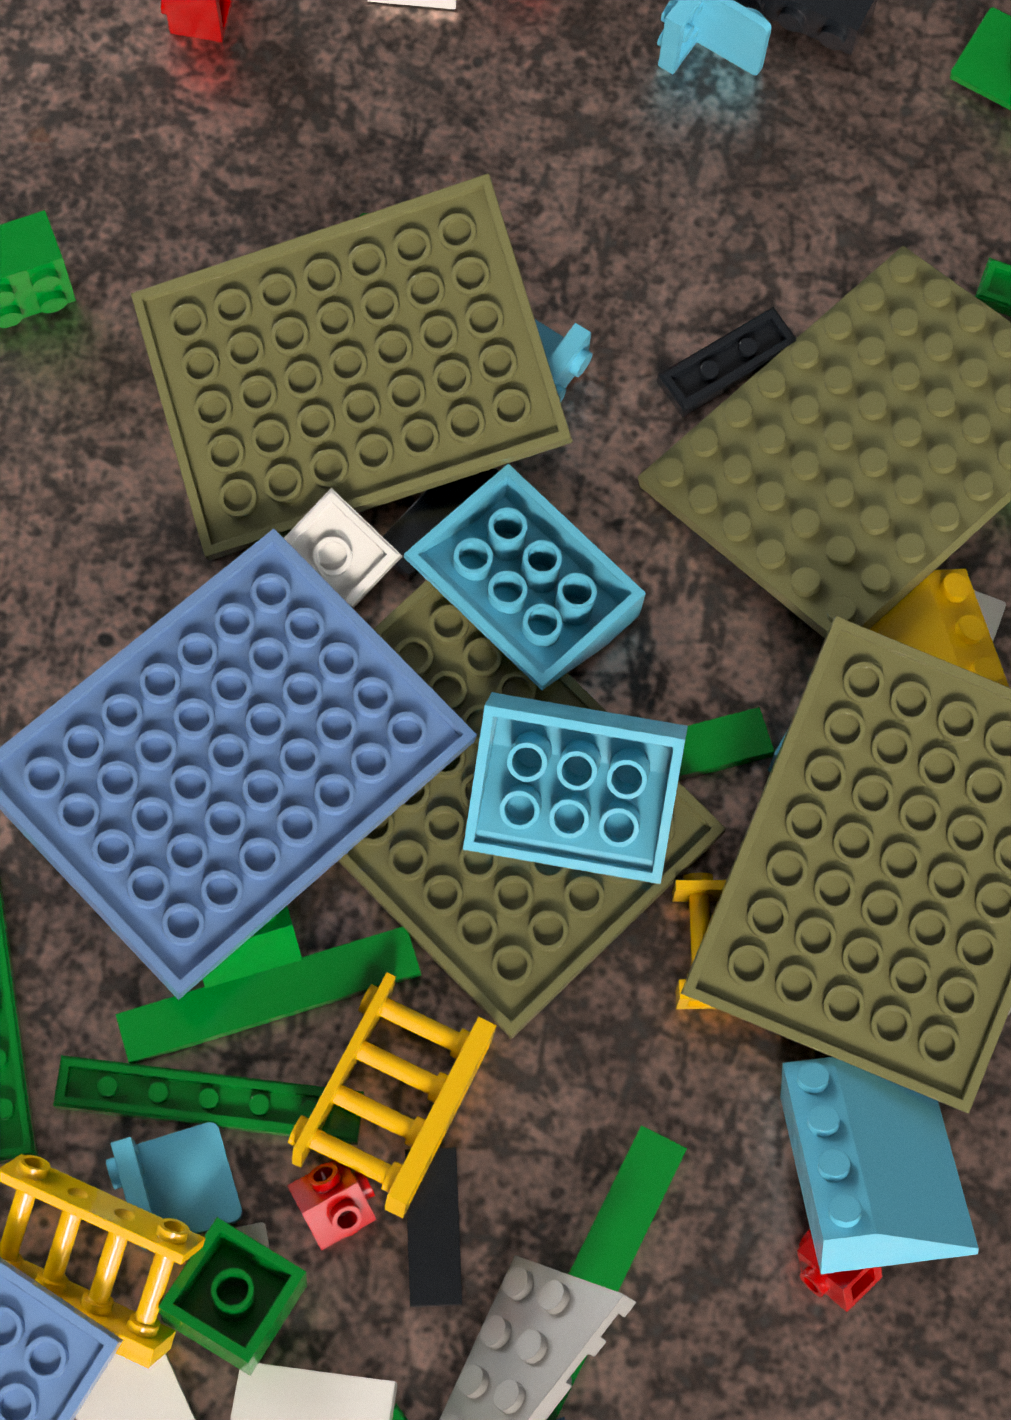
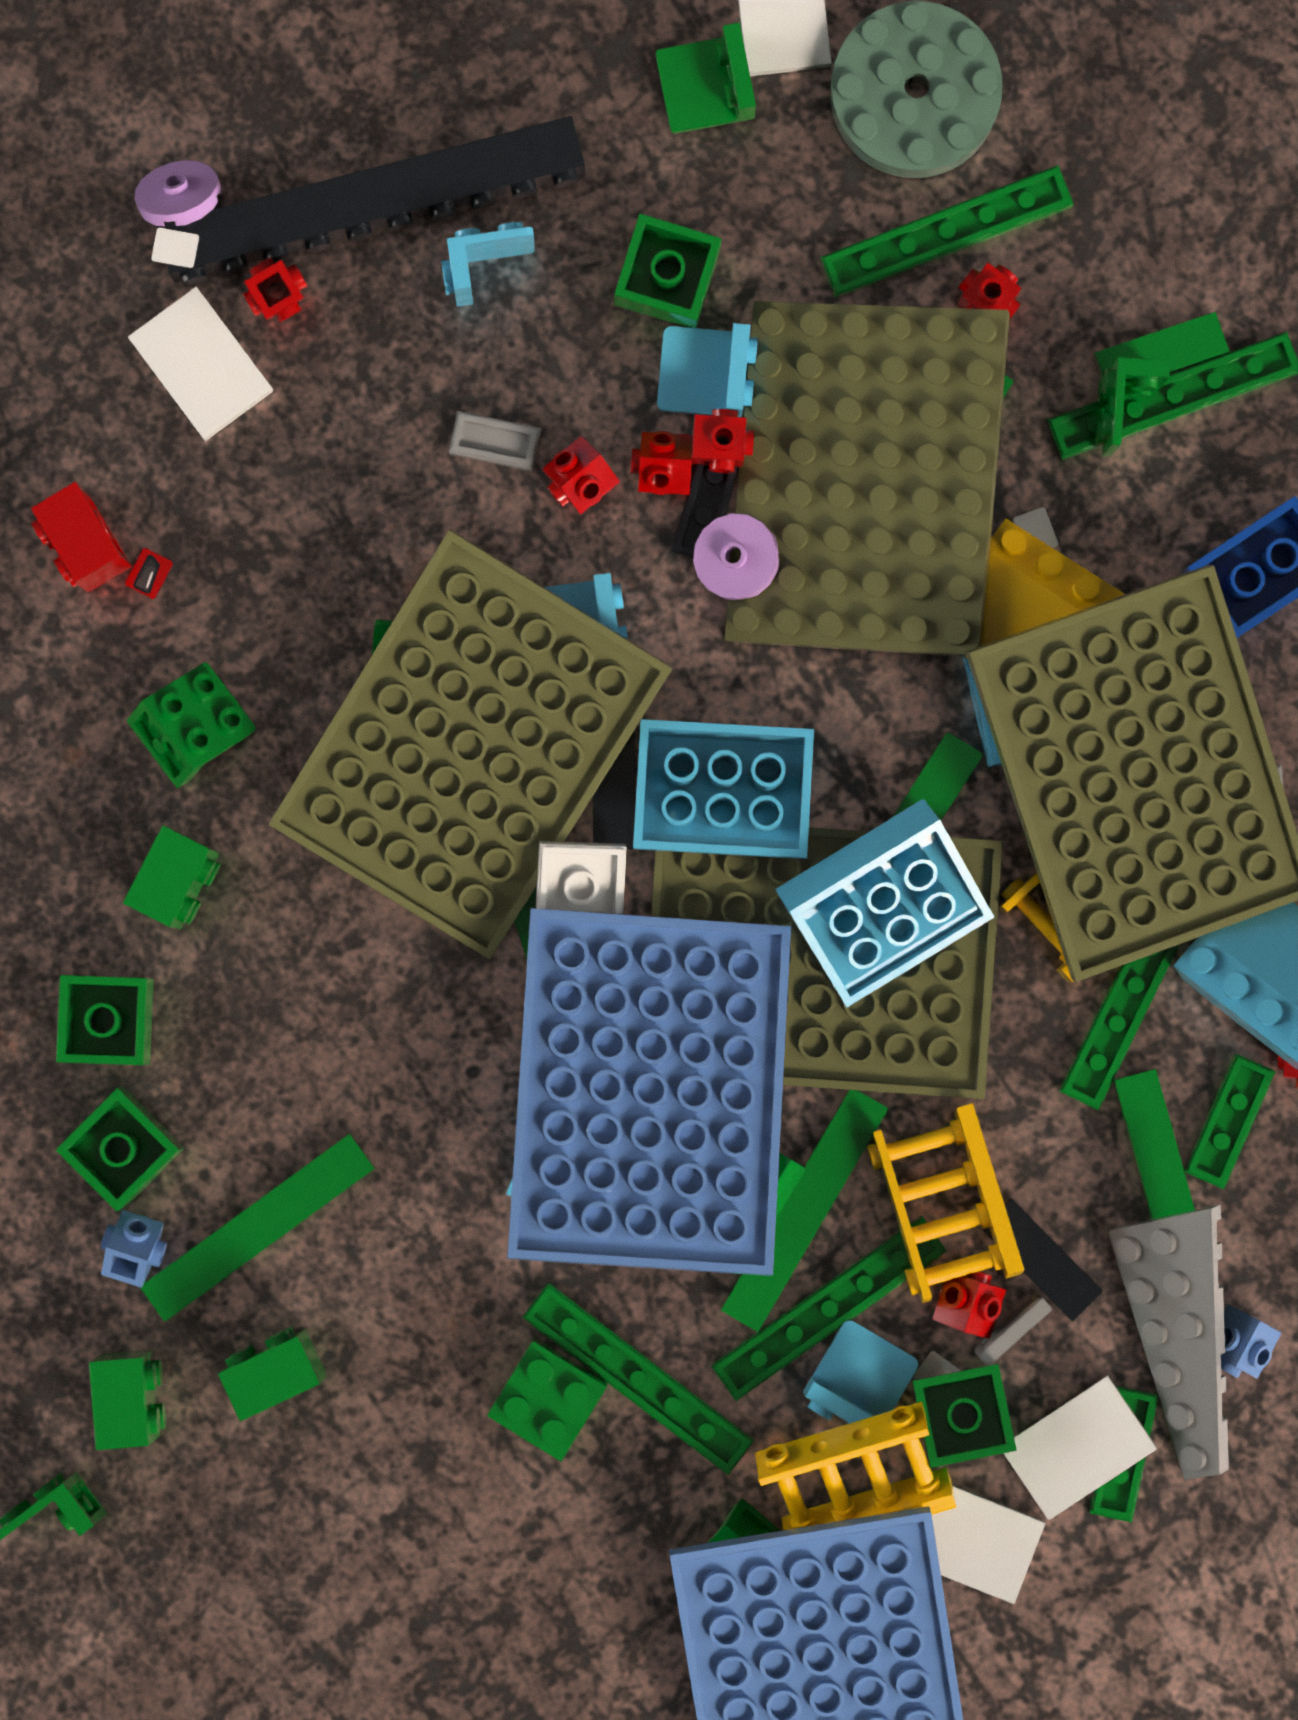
camera: 45 degrees left, 15 degrees up
none -> sticker [125,548,173,599]
none -> green bracket [126,662,256,789]
none -> light grey tile [449,411,542,472]
none -> red brick [542,436,620,515]
none -> green brick [614,213,722,329]
none -> red brick [631,431,693,495]
none -> medium azure bracket [657,323,758,417]
none -> red brick [692,409,754,473]
none -> lavender plate [693,513,779,600]
none -> light grey tile [974,1295,1053,1366]
none -> green tile [1059,944,1179,1110]
none -> green tile [1184,1054,1276,1189]

